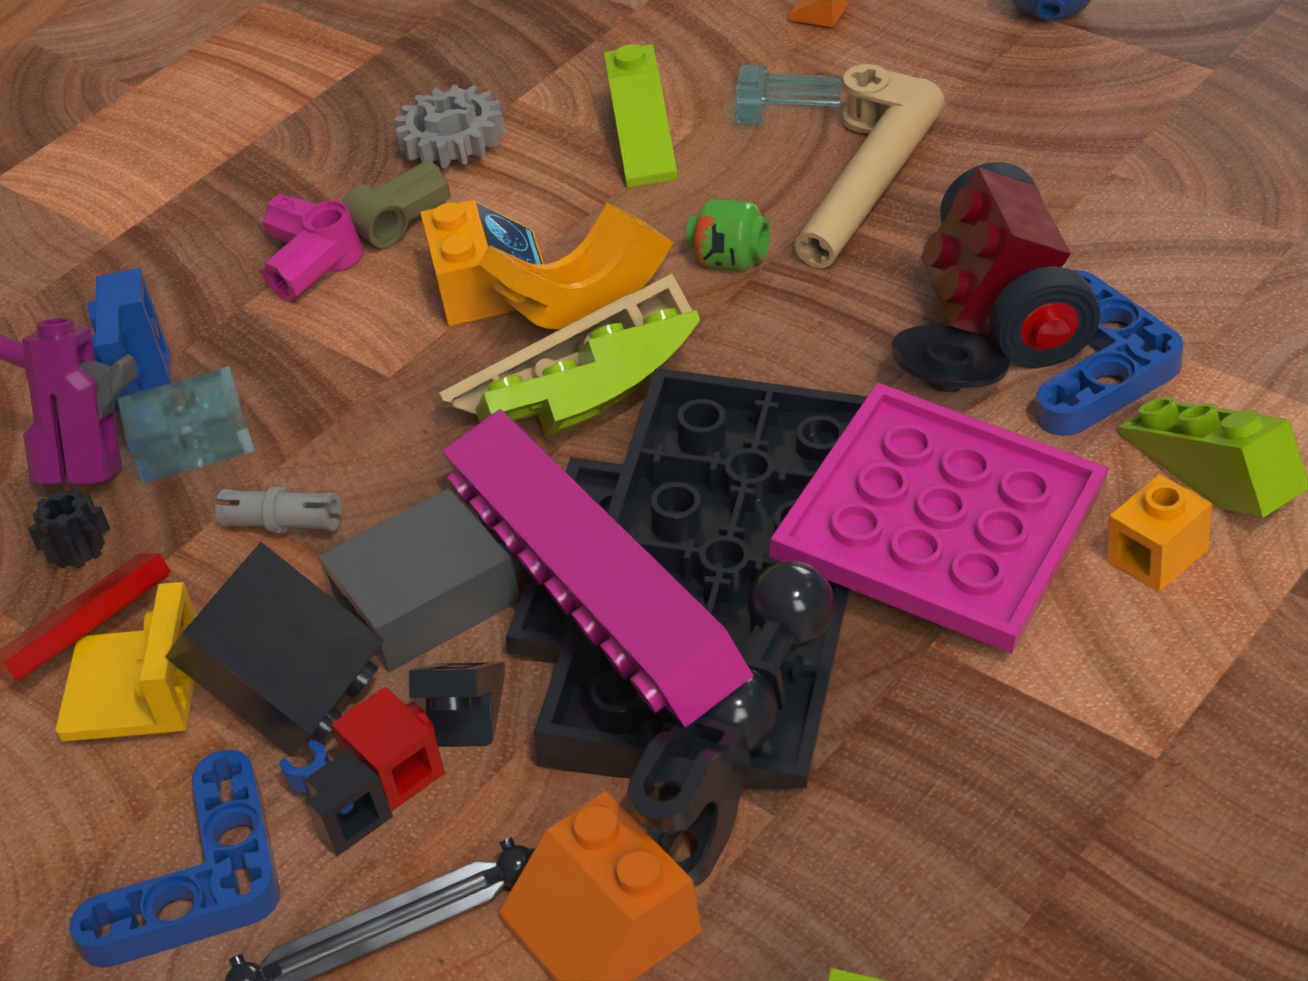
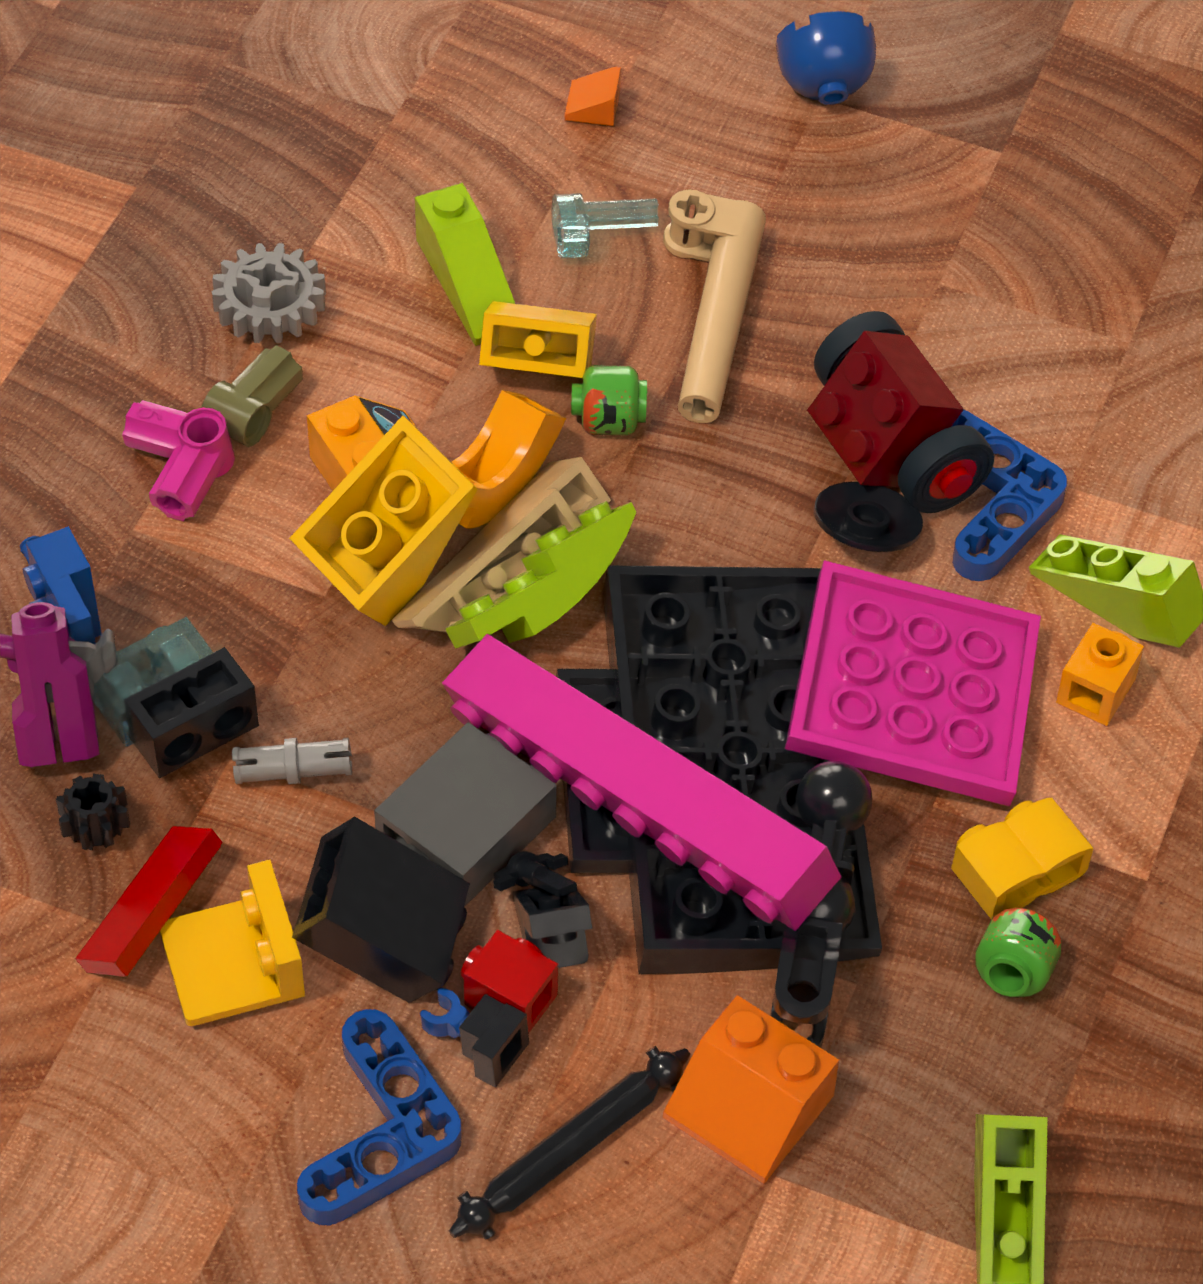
camera: 25 degrees left, 10 degrees up
none -> black brick [124,647,259,779]
none -> yellow slope [289,416,478,626]
none -> yellow brick [479,301,597,378]
none -> black piece [493,851,577,898]
none -> yellow brick [951,797,1094,920]
none -> bright green head [975,908,1062,997]

